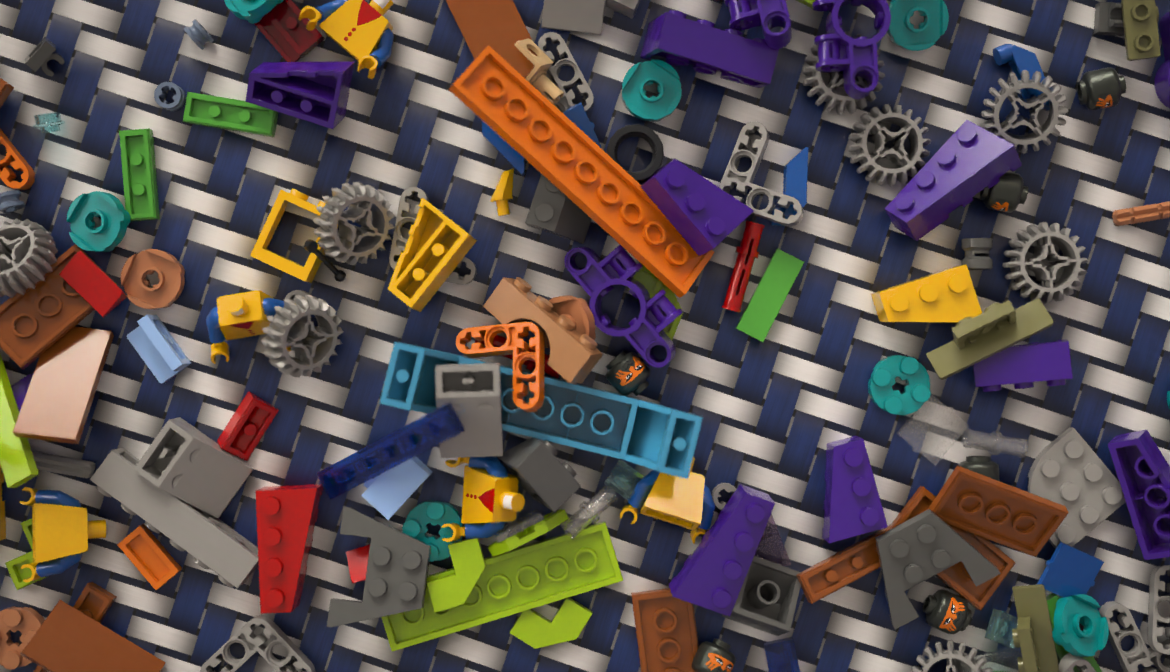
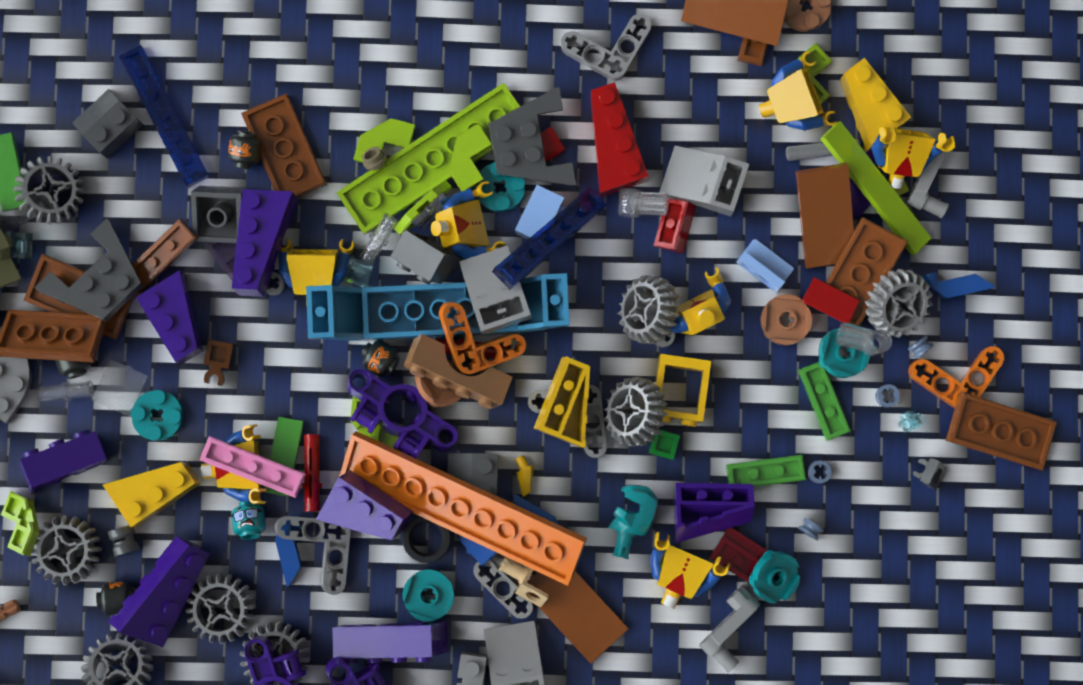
camera: 165 degrees right, 5 degrees down
light grey brick [90,448,259,589] -> none
orange tile [117,524,182,590] -> none
black hinge [304,239,346,282] -> none
pearl dark grey head [923,590,971,634] -> none
olive bracket [926,298,1054,380] -> none
none -> lime tile [1,491,40,556]
none -> bright pink tile [200,436,306,498]
none -> torso [201,424,267,504]
none -> reddish brown plate [204,340,235,386]
none -> teal head [231,501,266,540]
none -> dark tan plate [362,147,387,170]
none -> teal piece [608,484,658,559]
none -> clear piece [618,189,669,218]
none -> green plate [648,429,680,460]
none -> clear piece [836,322,892,356]
none -> sand blue bush [875,384,900,408]

